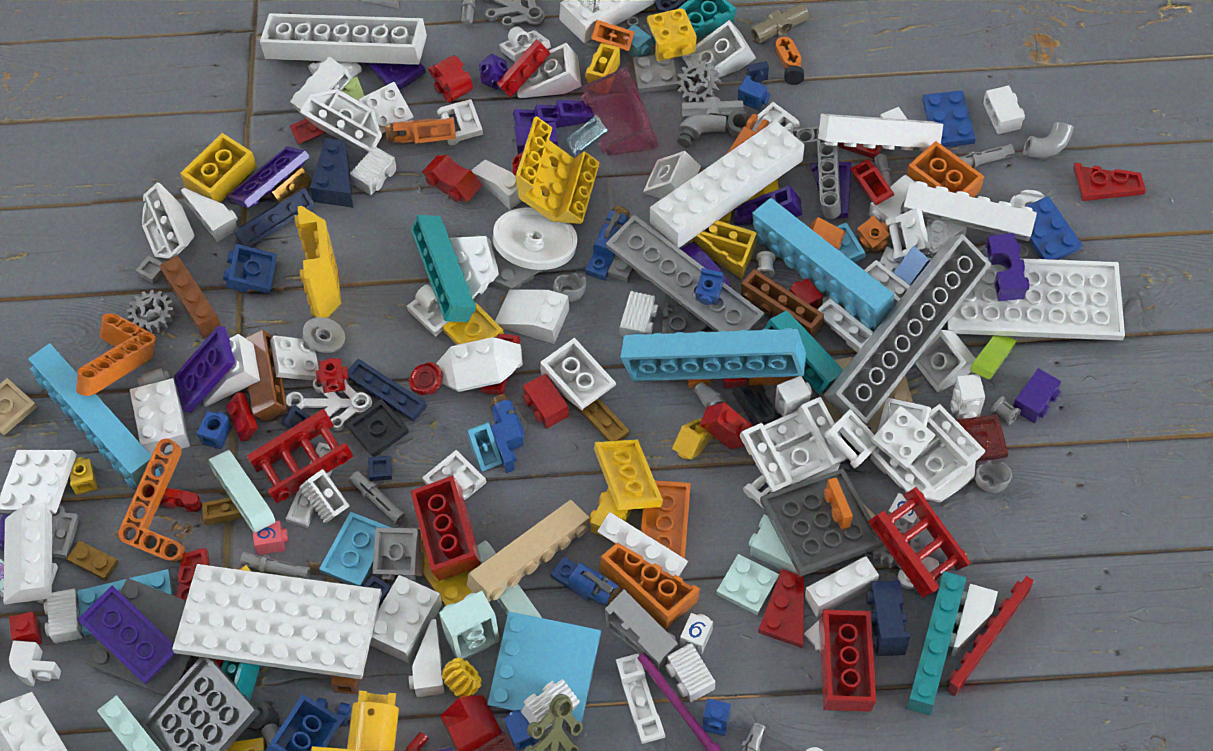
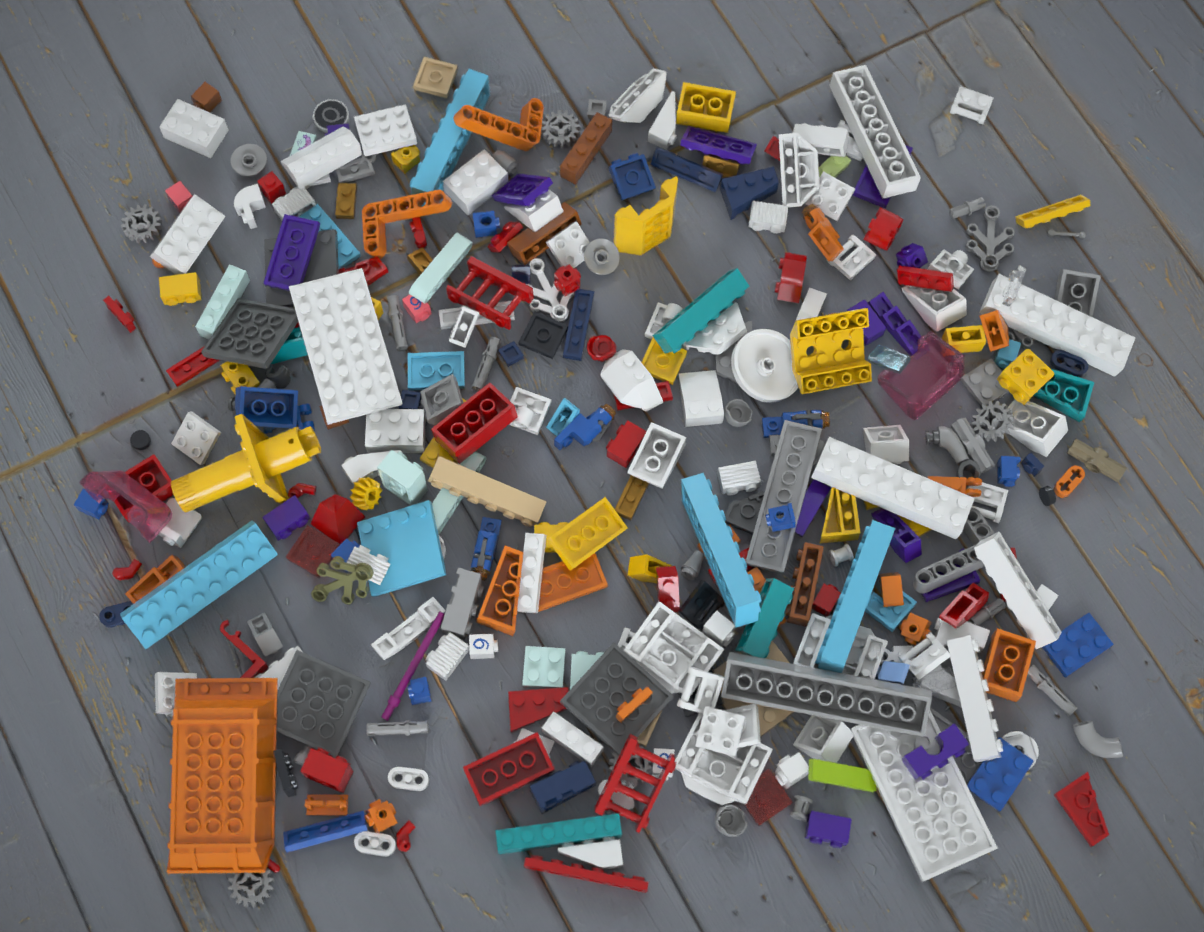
camera: 60 degrees right, 10 degrees up
white brick [983,86,1025,135] -> none

